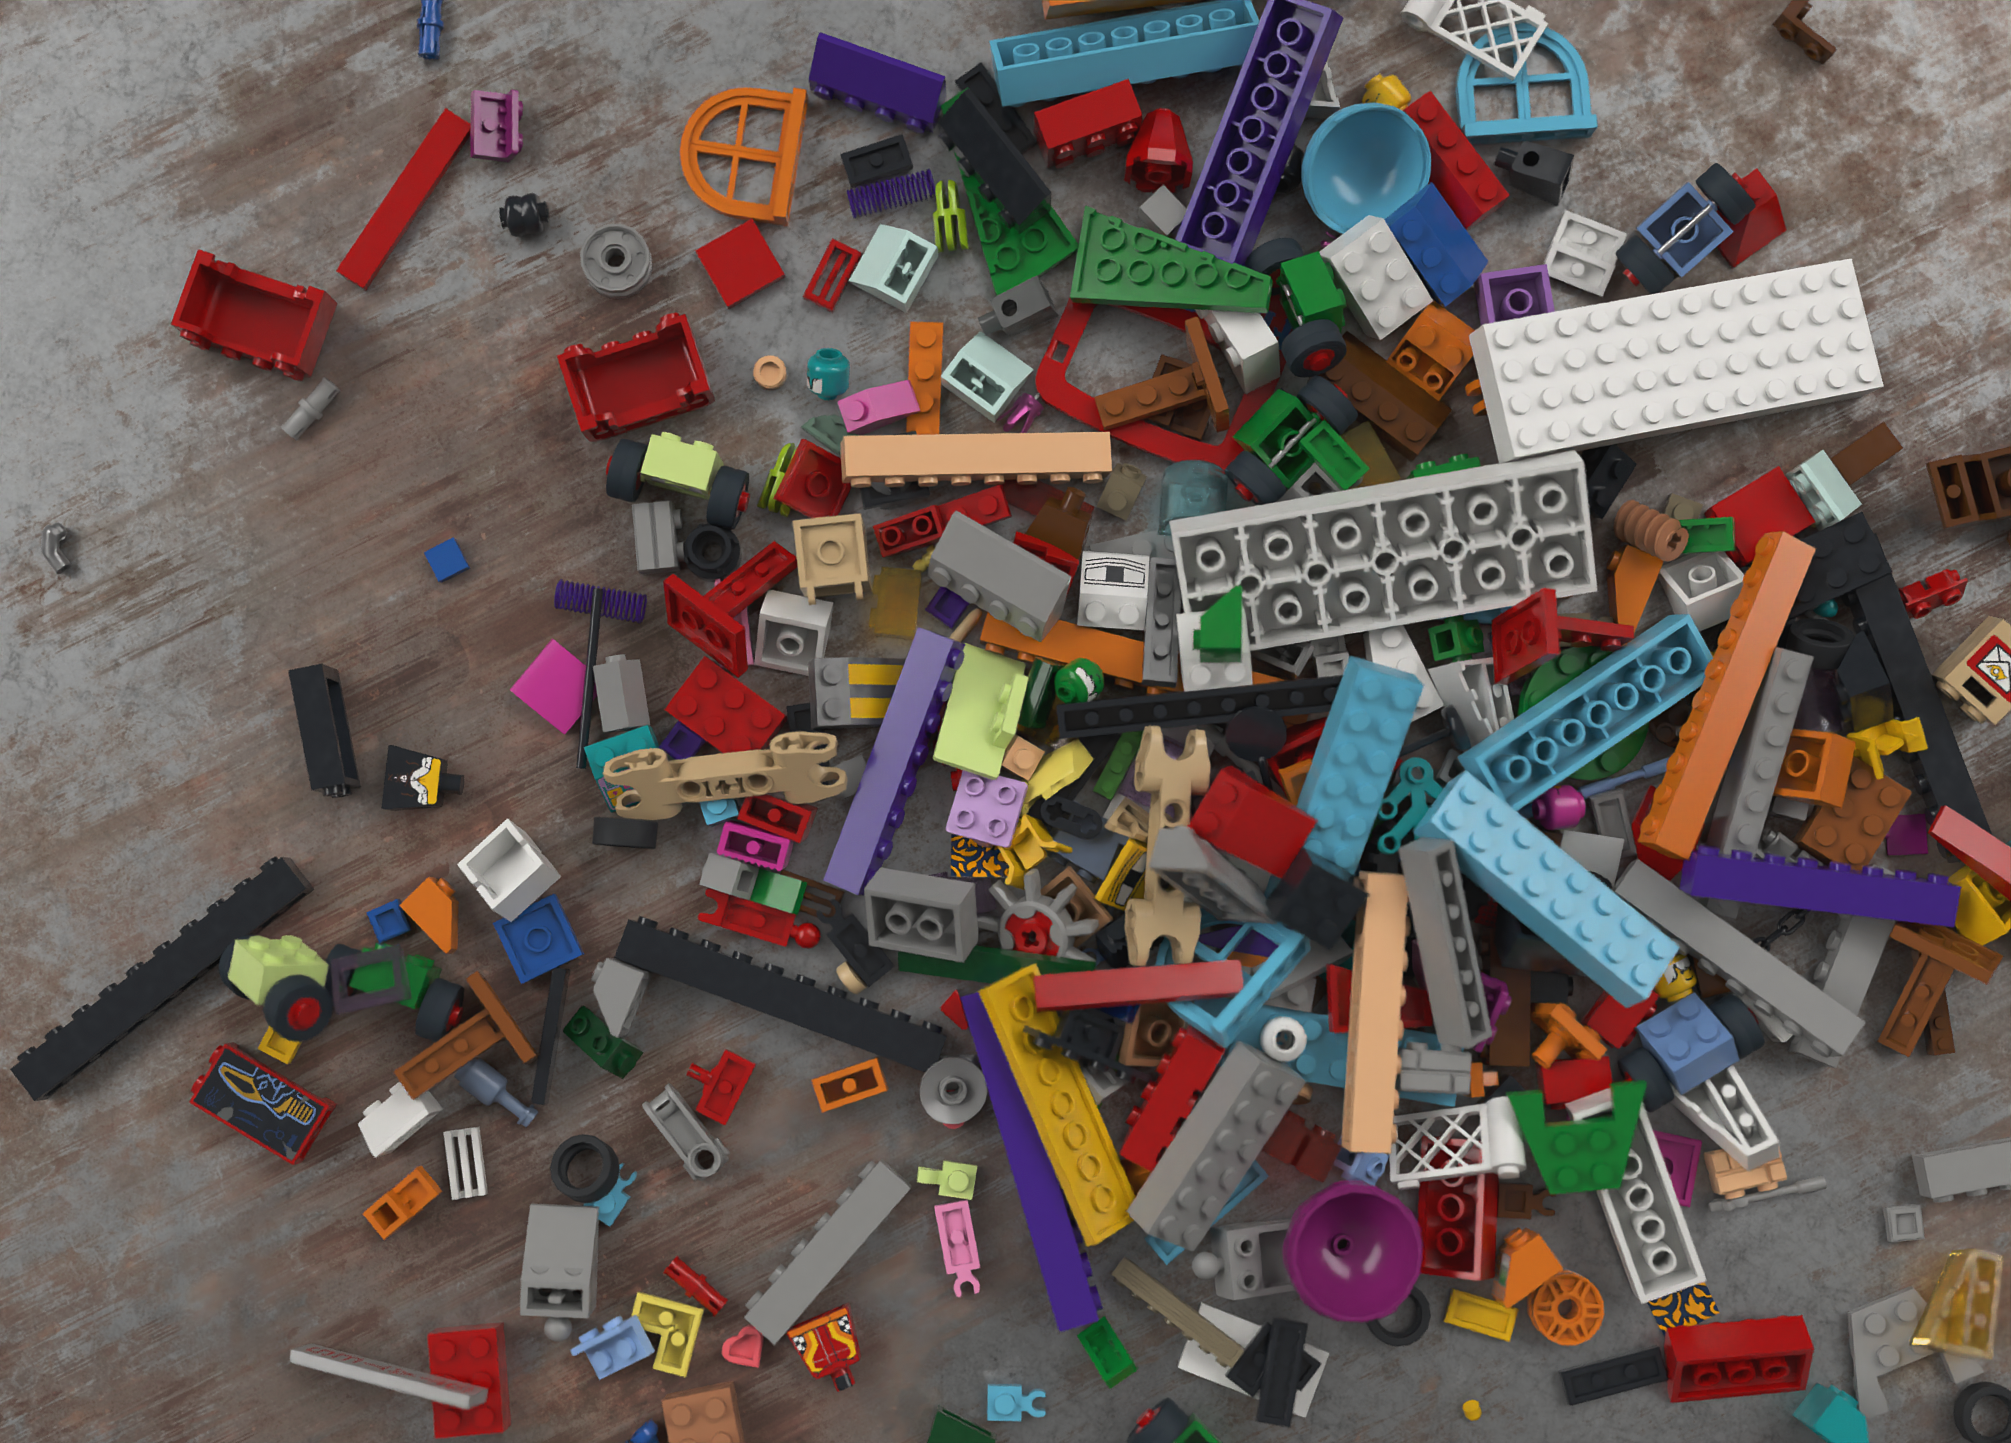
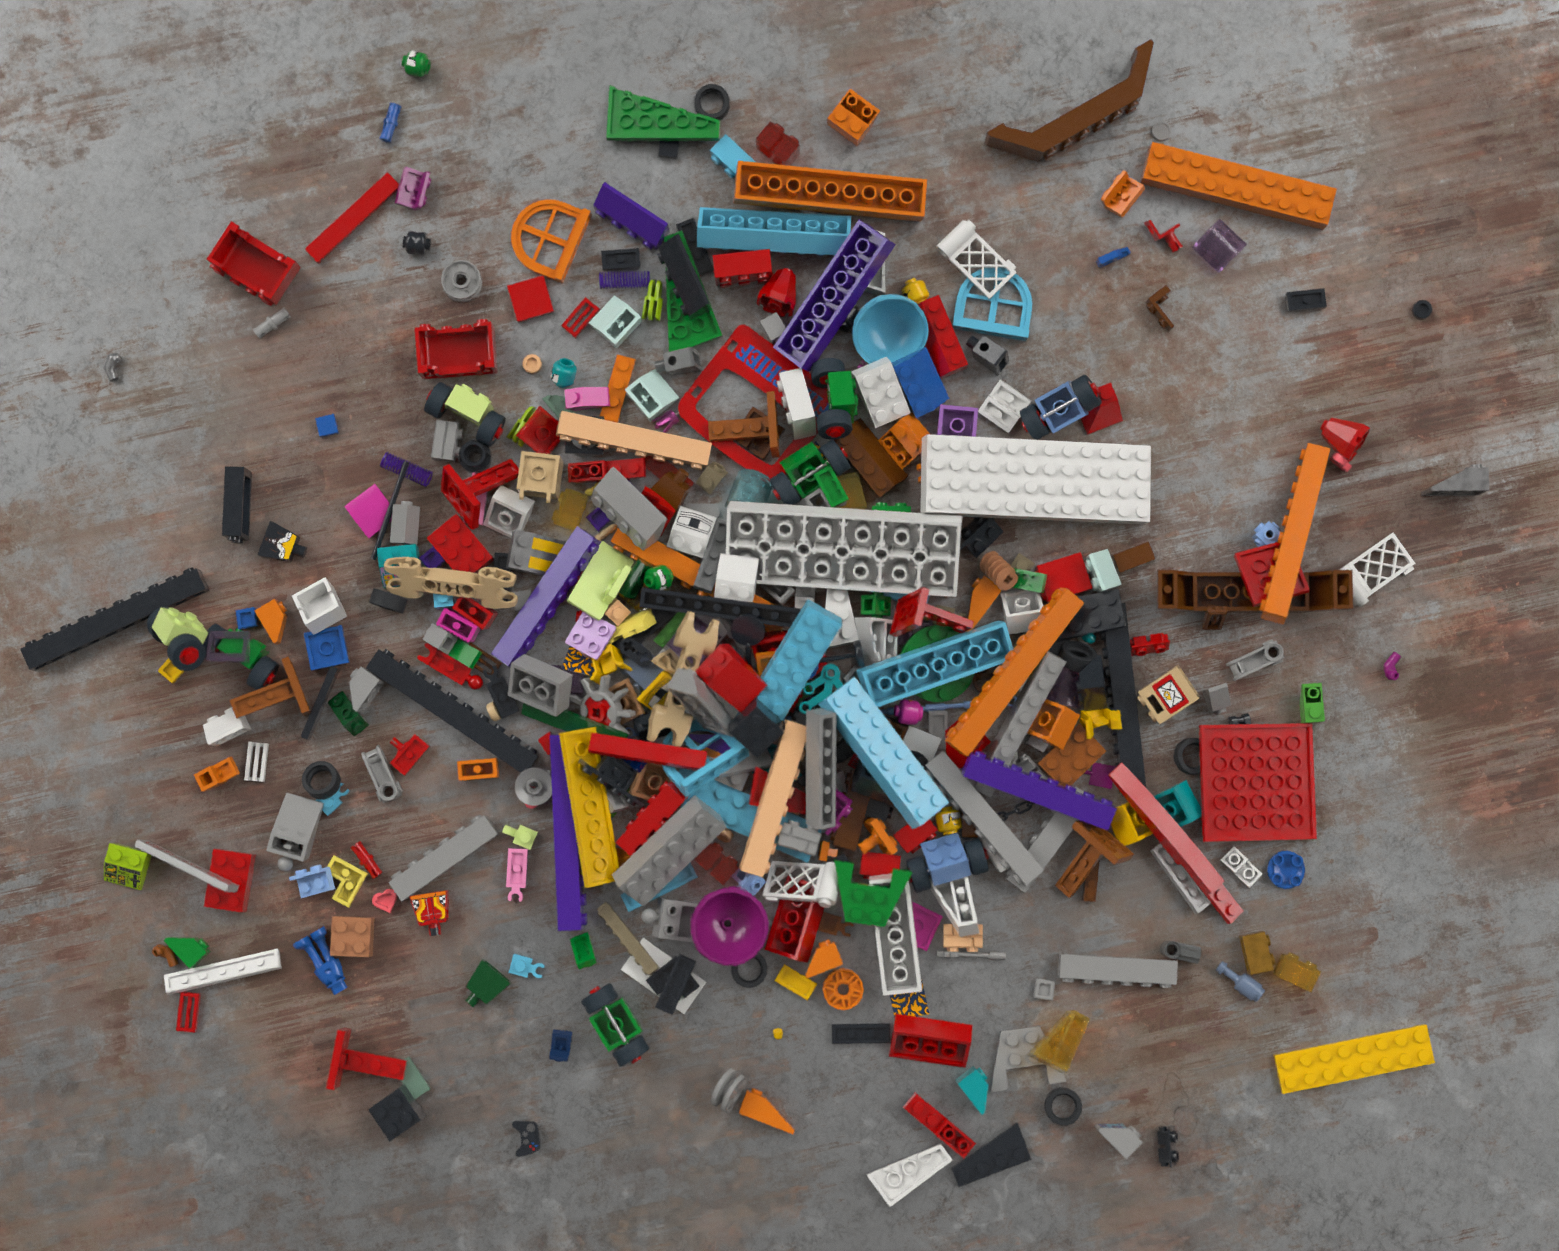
camera: 15 degrees right, 0 degrees up
panel [189,1042,337,1165] -> none
sand blue piece [454,1058,539,1128] -> none
green wing [1070,205,1273,313] -> none
green slope [1193,586,1242,663] -> none
white head [1260,1016,1306,1062] -> none
none -> lime slope [104,843,152,890]

